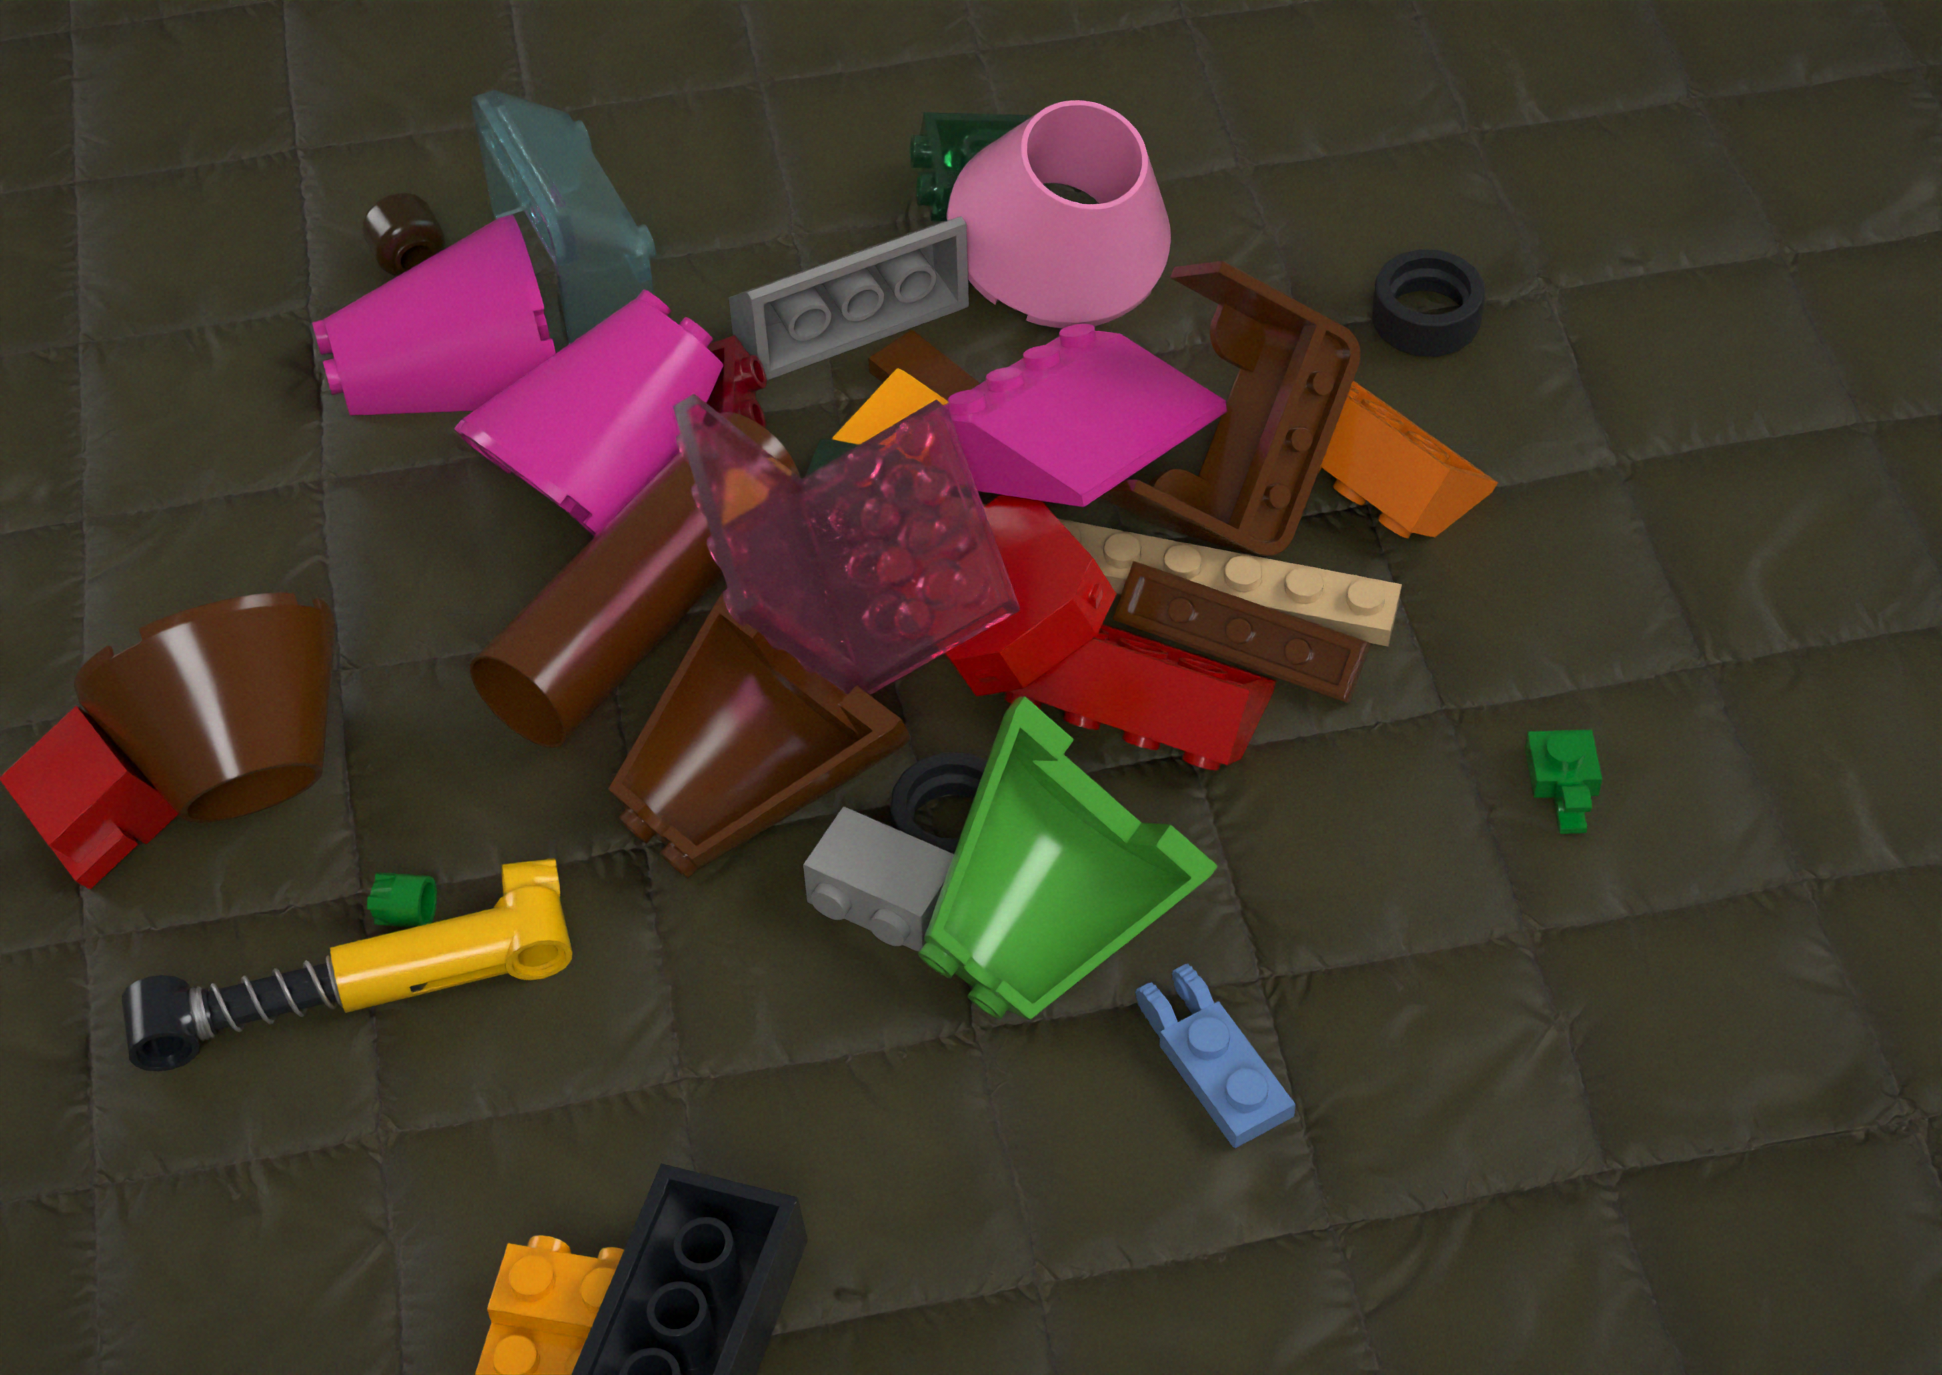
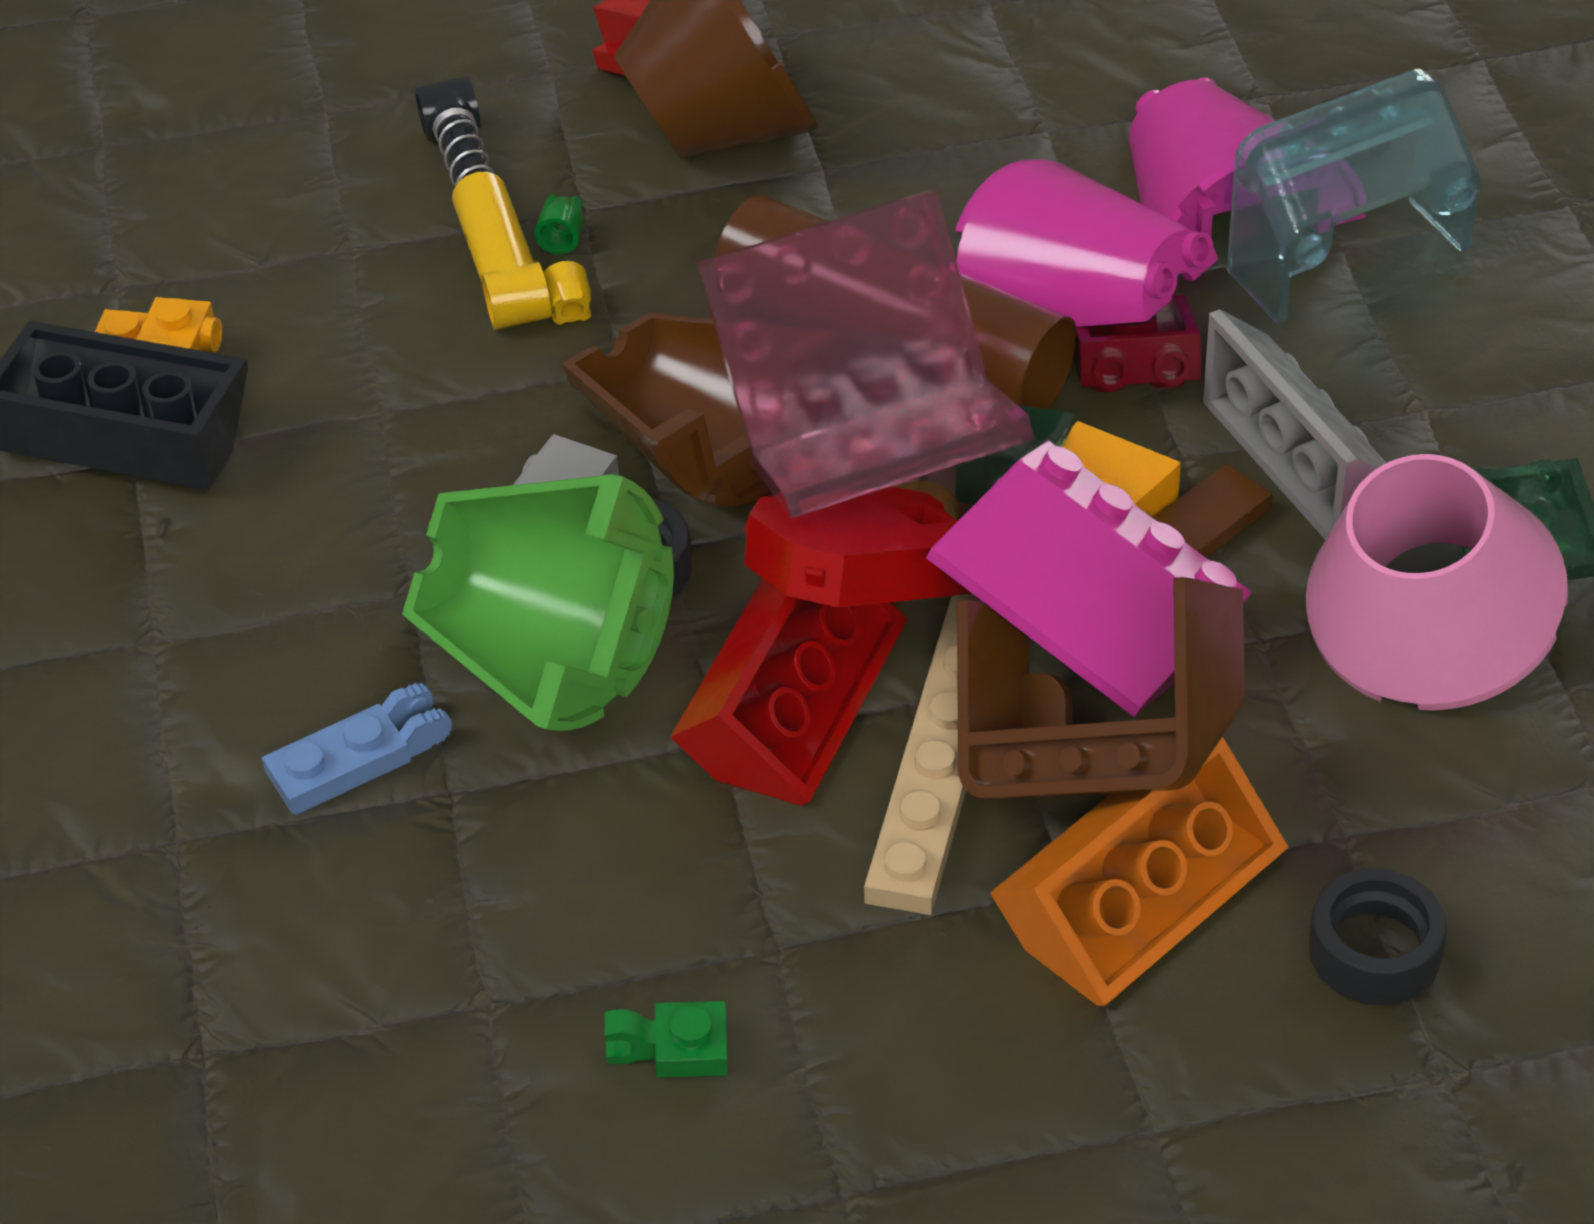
camera: 90 degrees right, 5 degrees down
reddish brown tile [1113,561,1371,703] -> none

